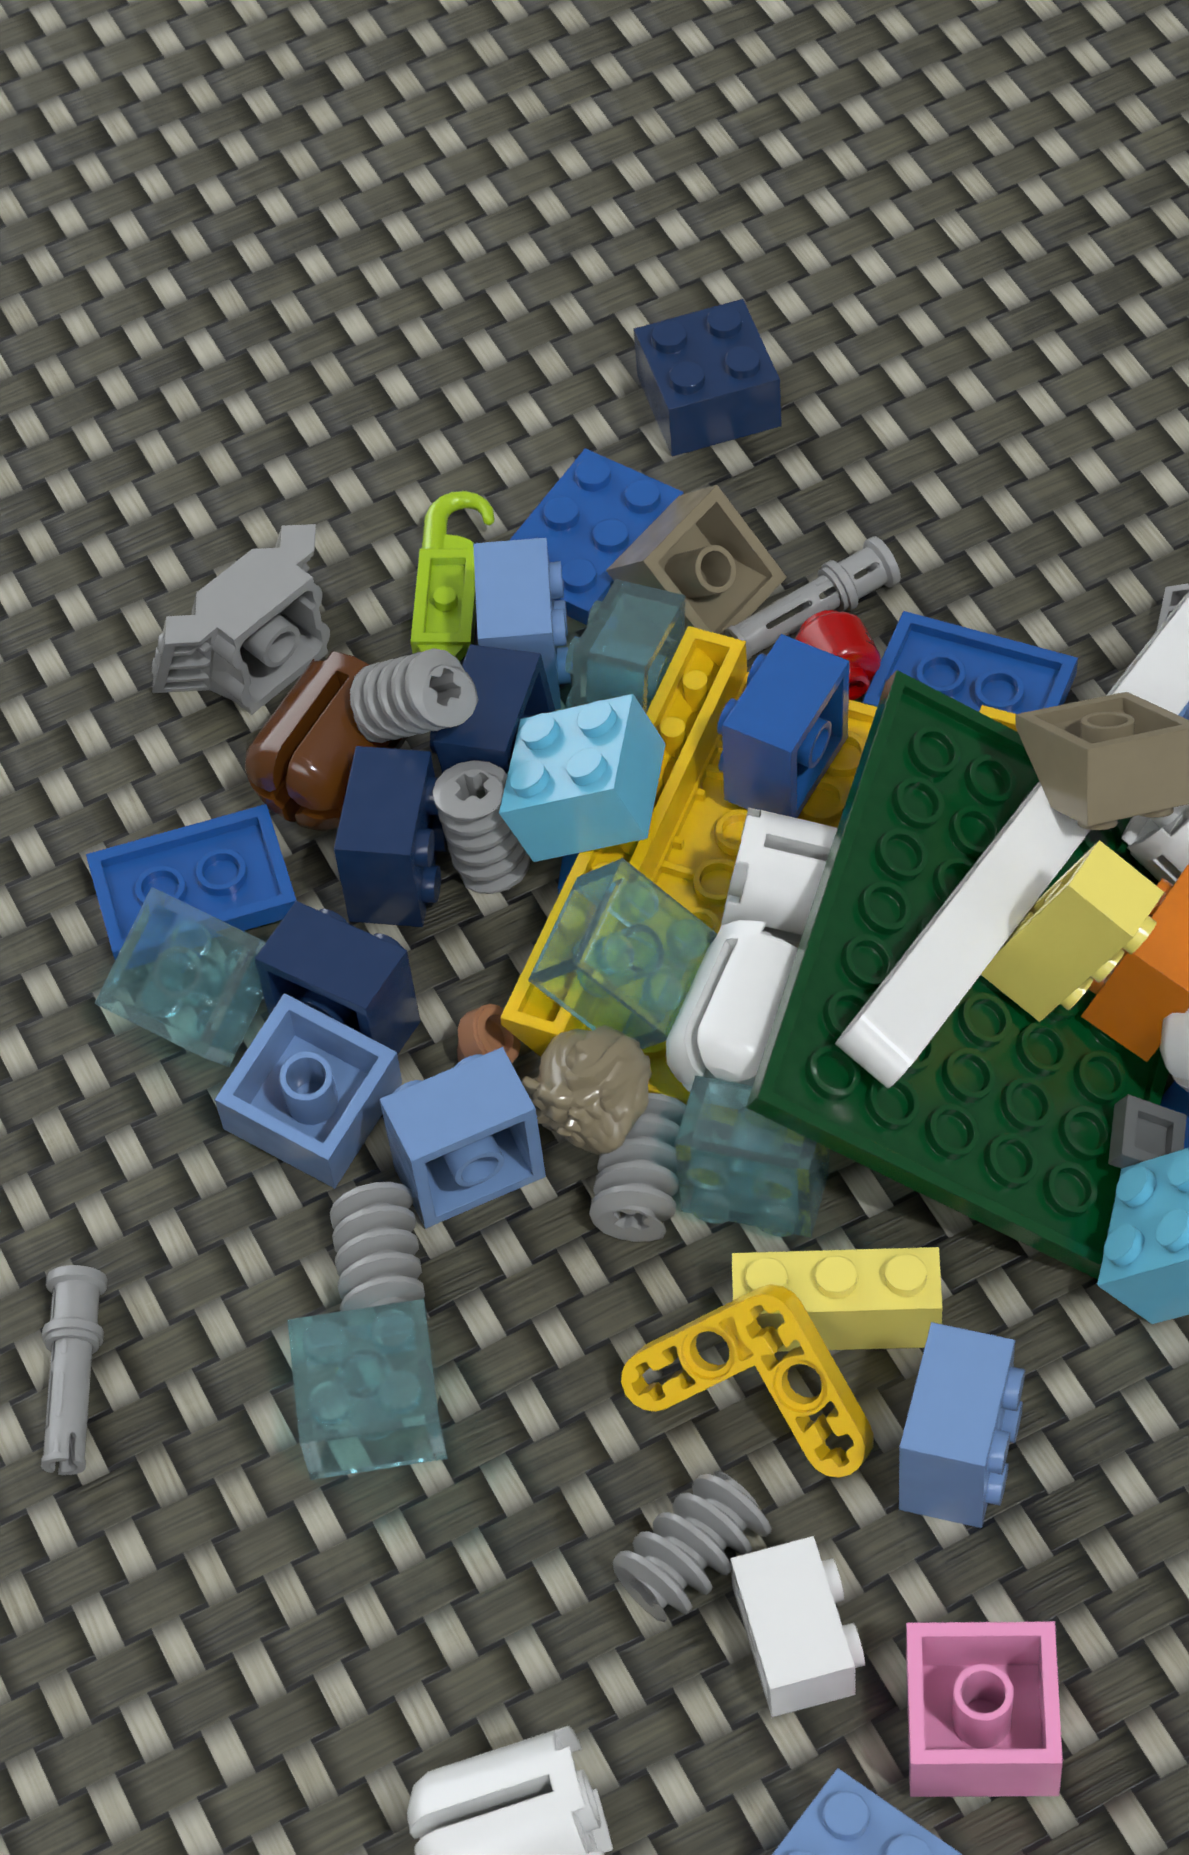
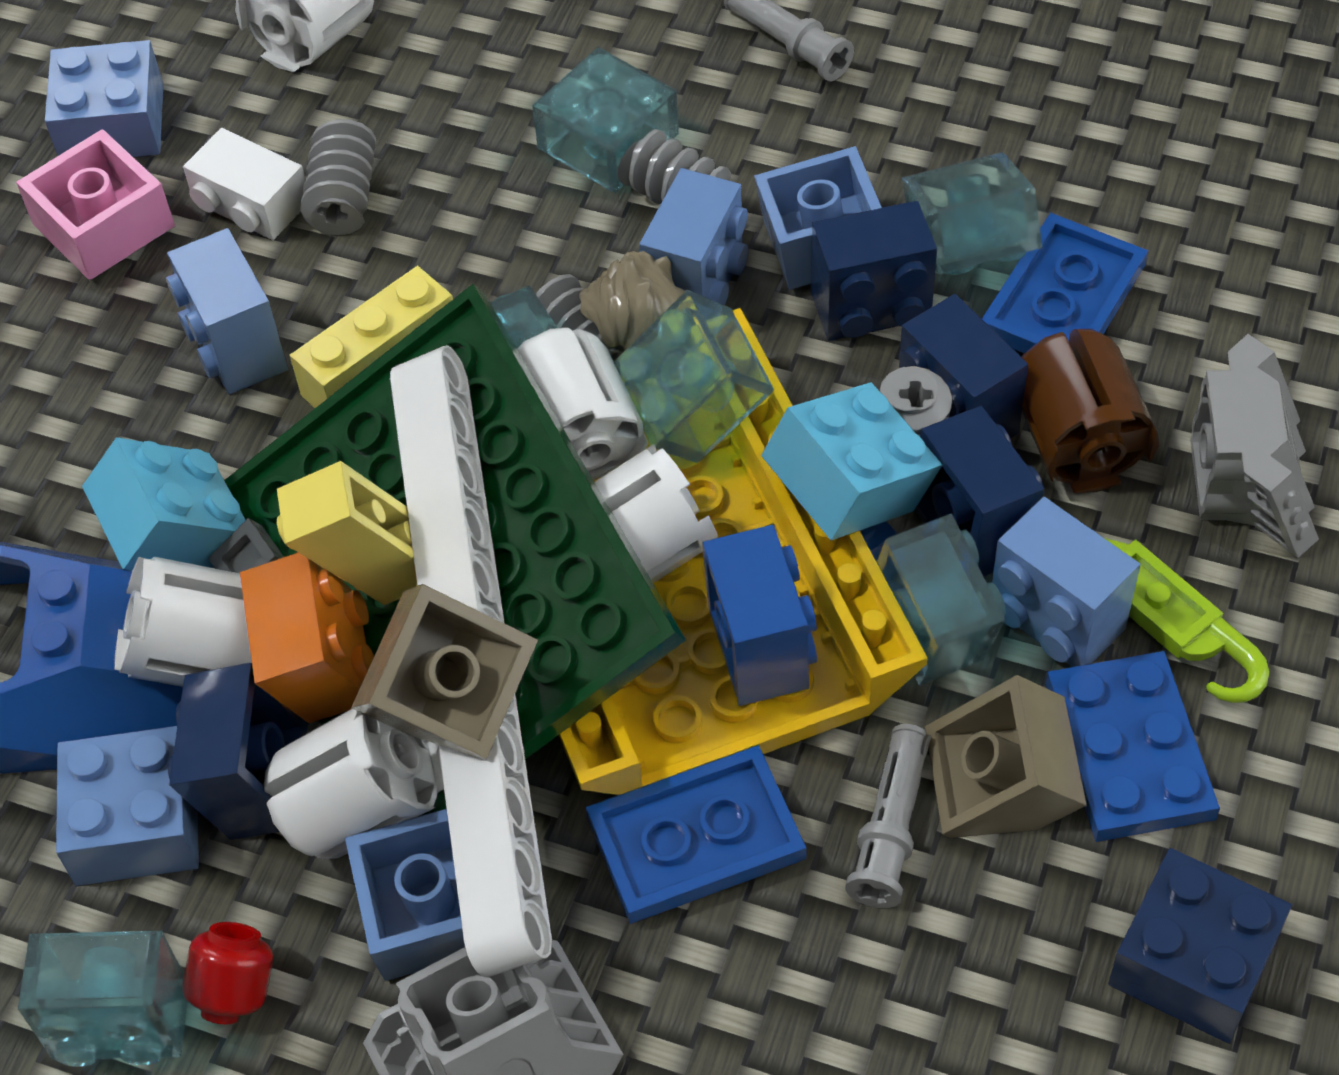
camera: 135 degrees right, 0 degrees up
light grey piece [350,648,478,743] -> none
nougat tile [457,1004,521,1063] -> none
yellow beam [621,1284,874,1478] -> none
red head [795,610,881,700] -> none

